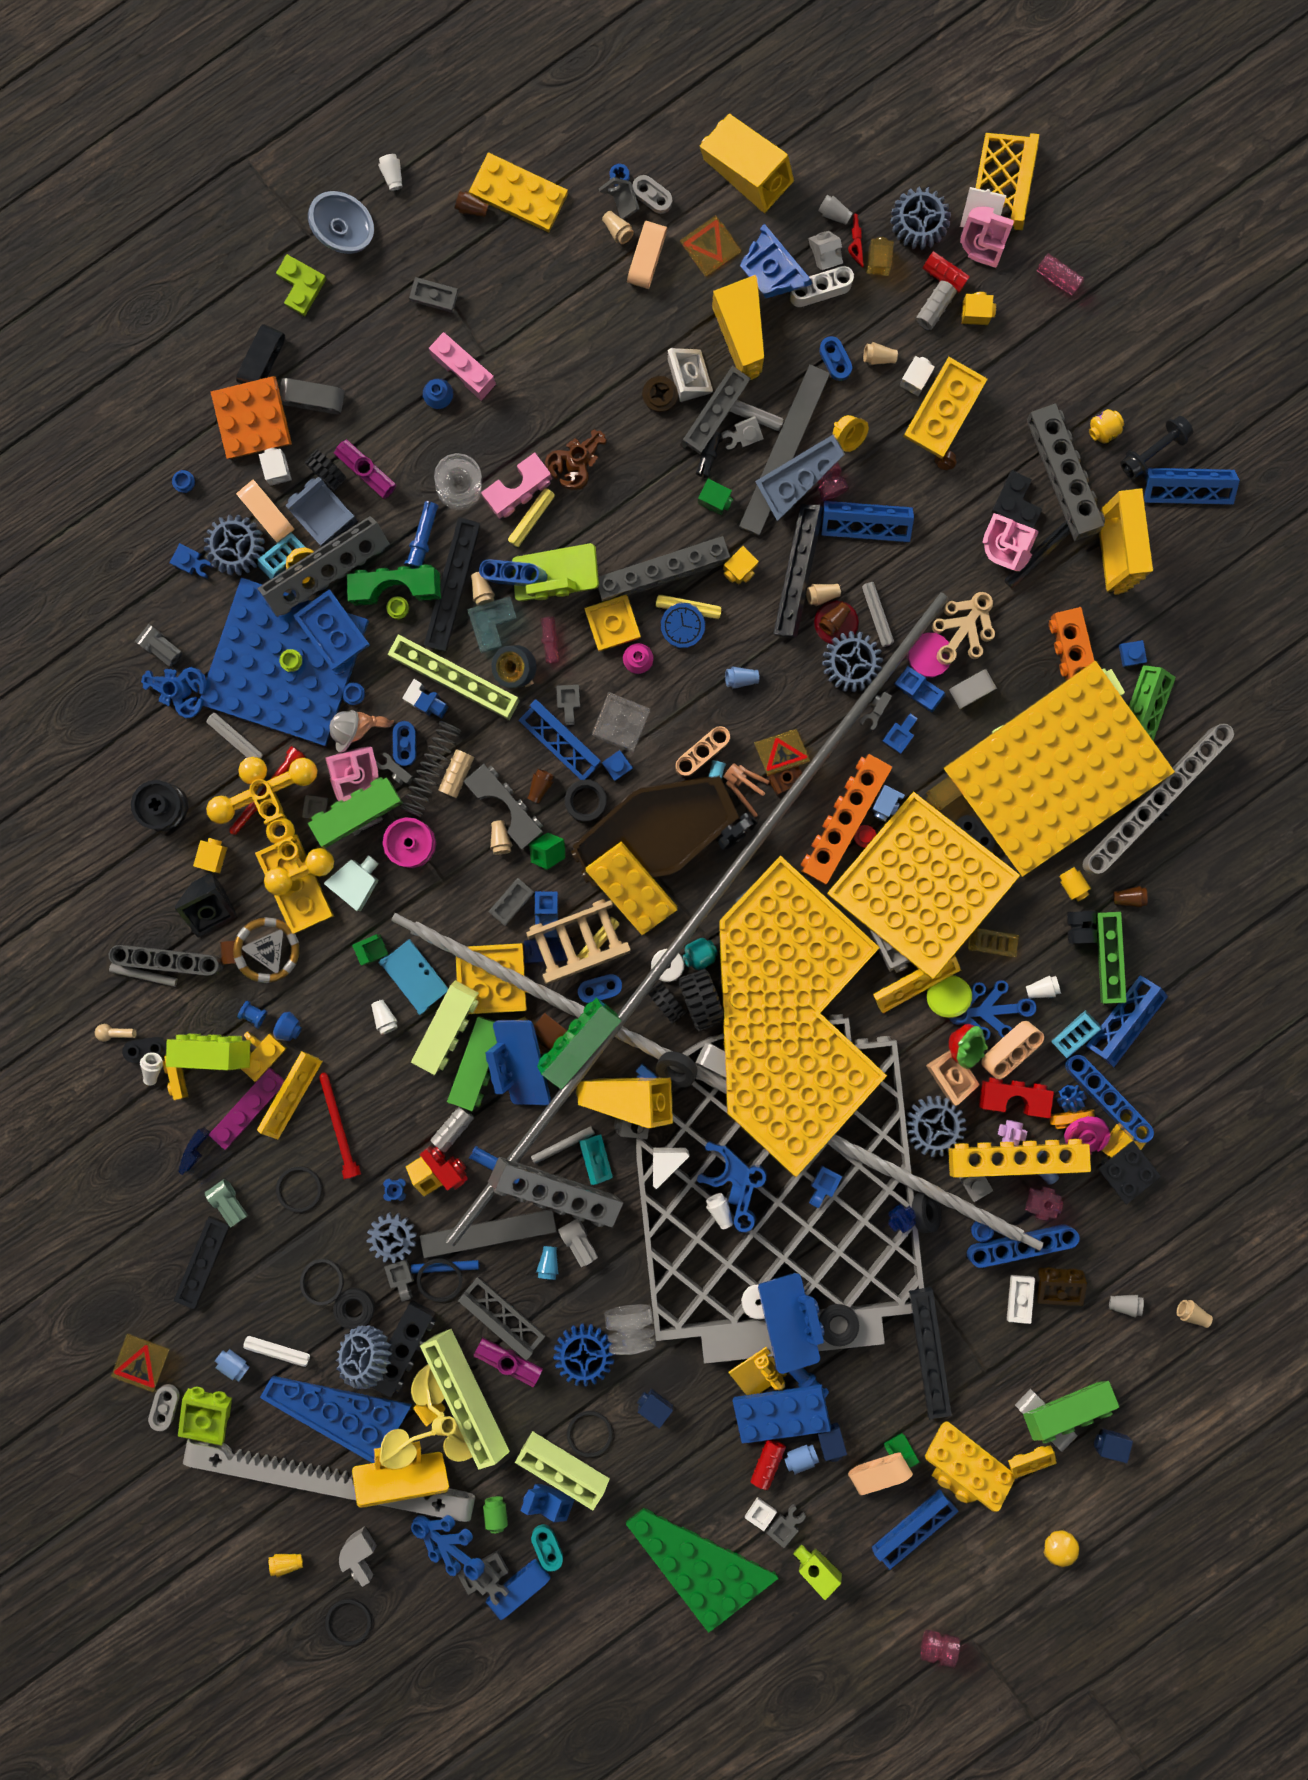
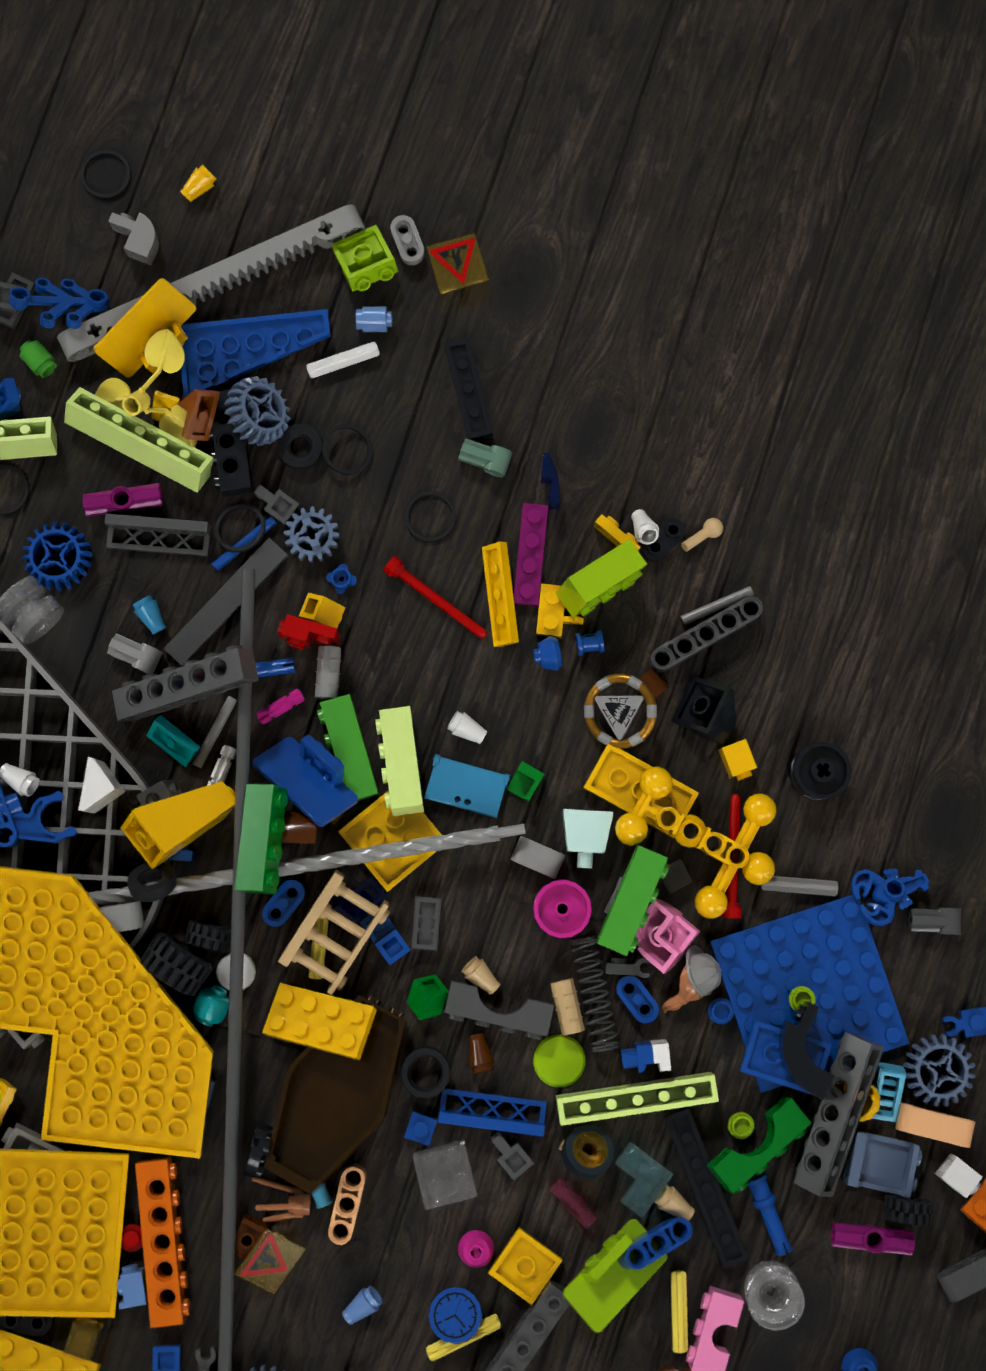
camera: 135 degrees right, 5 degrees down
none -> dark orange slope [178,389,220,441]
none -> white axle [207,745,236,786]
none -> dark pink axle [256,689,305,724]
none -> light grey beam [510,836,566,879]
none -> lime piece [533,1034,585,1087]
none -> black arch [779,1001,835,1100]

